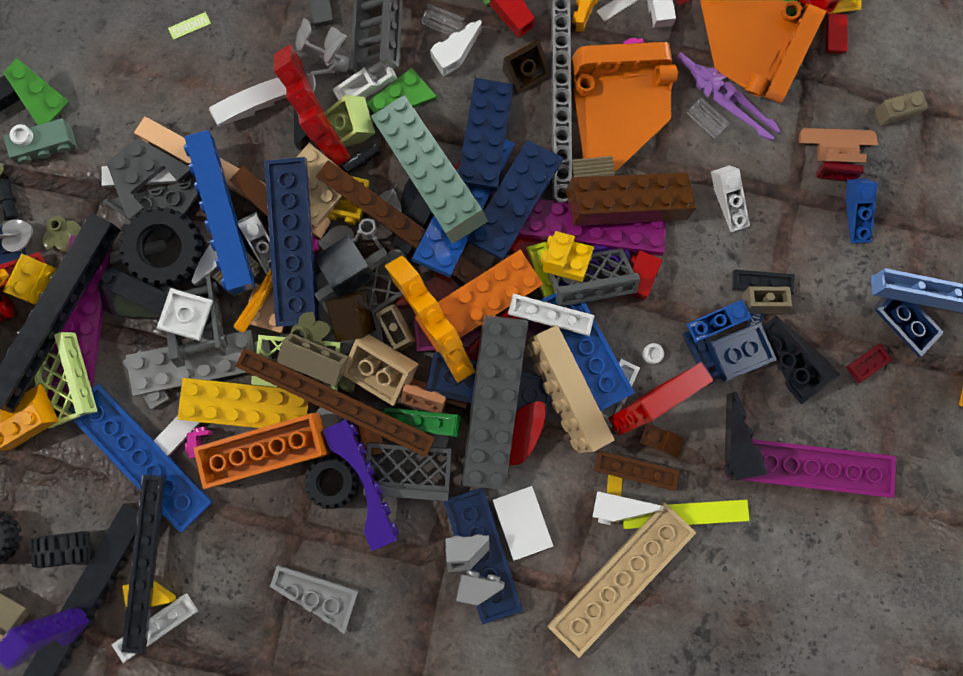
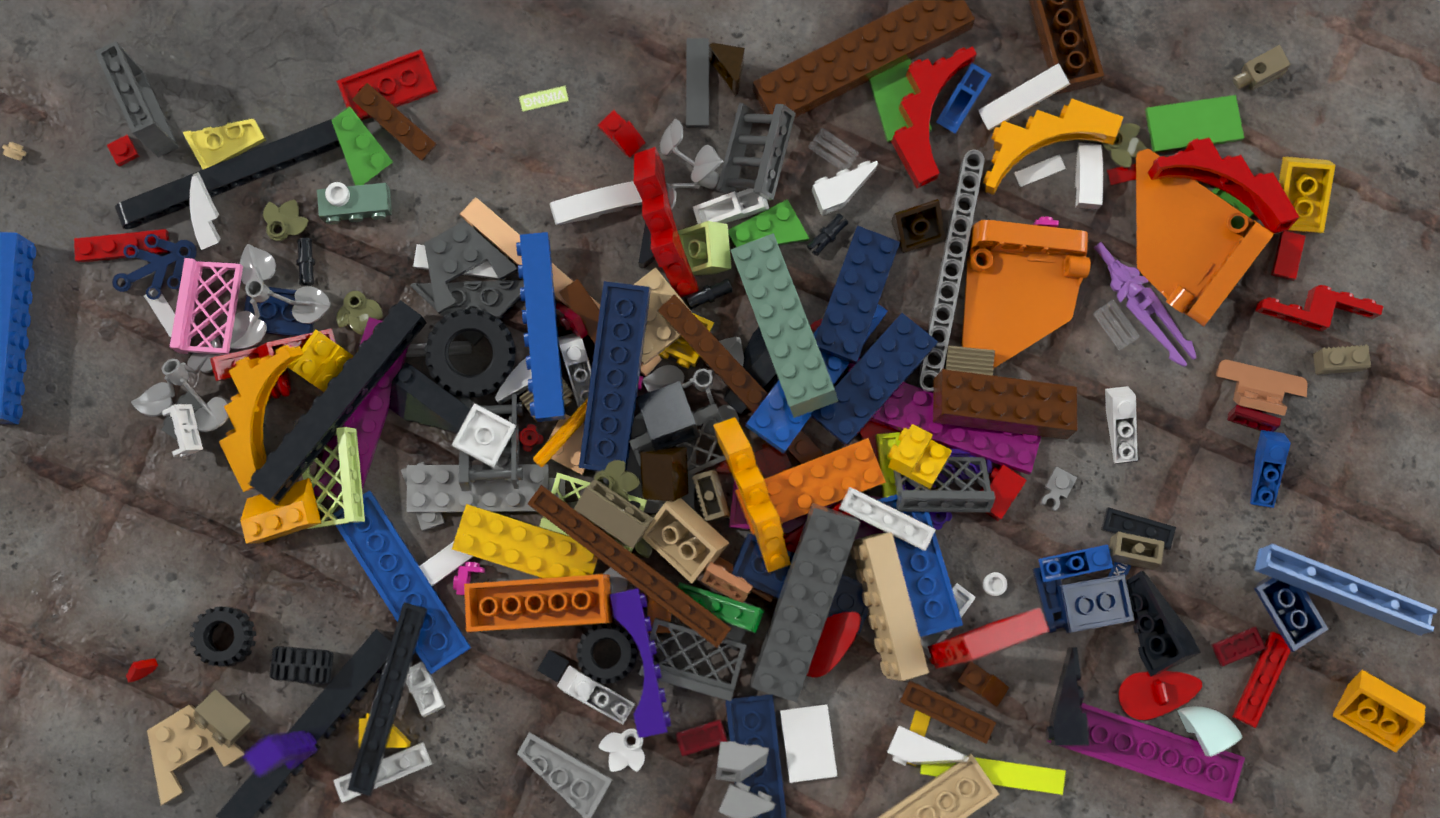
camera: 15 degrees right, 0 degrees up
none -> red tile [337,49,438,121]
none -> reddish brown plate [352,83,437,161]
none -> white slope [406,662,445,717]
none -> red plate [519,424,544,452]
none -> black tile [537,650,570,682]
none -> dark red plate [555,302,588,339]
none -> white slope [557,666,635,724]
none -> red slope [598,110,646,159]
none -> white plate [599,729,645,772]
none -> dark red plate [675,719,727,757]
none -> black pin [807,213,848,256]
none -> dark purple plate [929,512,952,530]
none -> light grey plate [1041,467,1077,511]
none -> red shield [1118,671,1202,720]
none -> light aqua brick [1177,706,1242,757]
none -> red tile [1232,632,1291,728]
none -> red bracket [1255,285,1383,332]

